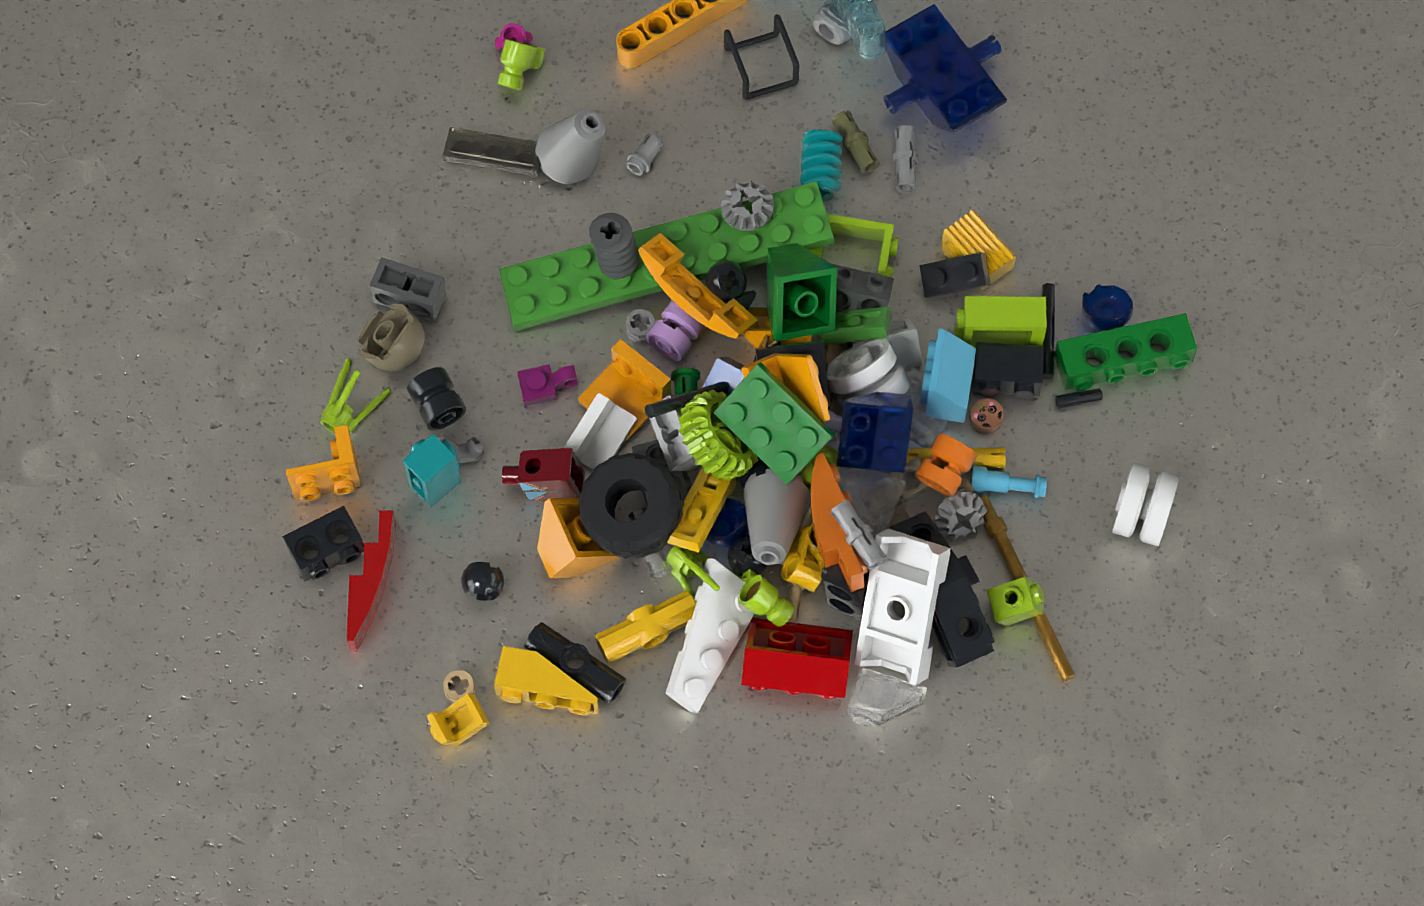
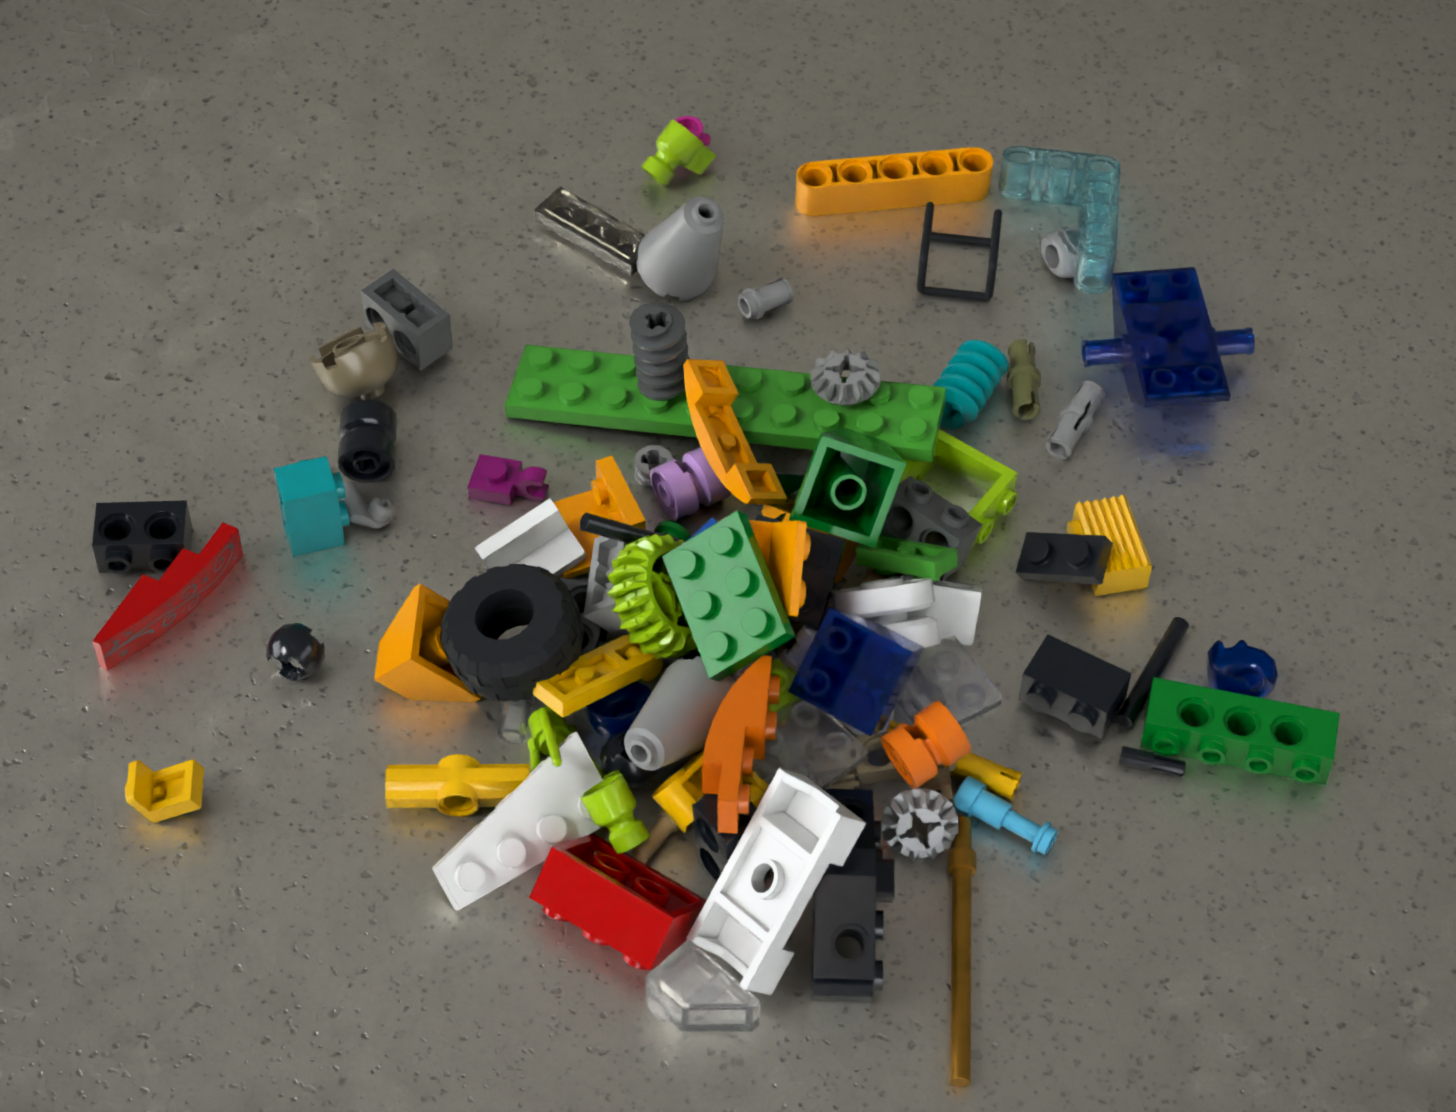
camera: 25 degrees right, 15 degrees down
light orange bracket [285,425,362,501] -> none
lime plant [320,358,391,433] -> none
tan bush [443,670,475,703] -> none
yellow slope [494,646,599,716] -> none
dark red torso [502,448,585,501] -> none
black piece [524,622,627,705] -> none
black piece [706,260,747,302] -> none
light grey pin [830,500,888,570] -> none
medium azure slope [920,329,976,423] -> none
lime window [954,296,1047,348] -> none
nougat tile [969,398,1004,434] -> none
lime brick [987,577,1045,626] -> none
white wheel [1112,462,1180,546] -> none

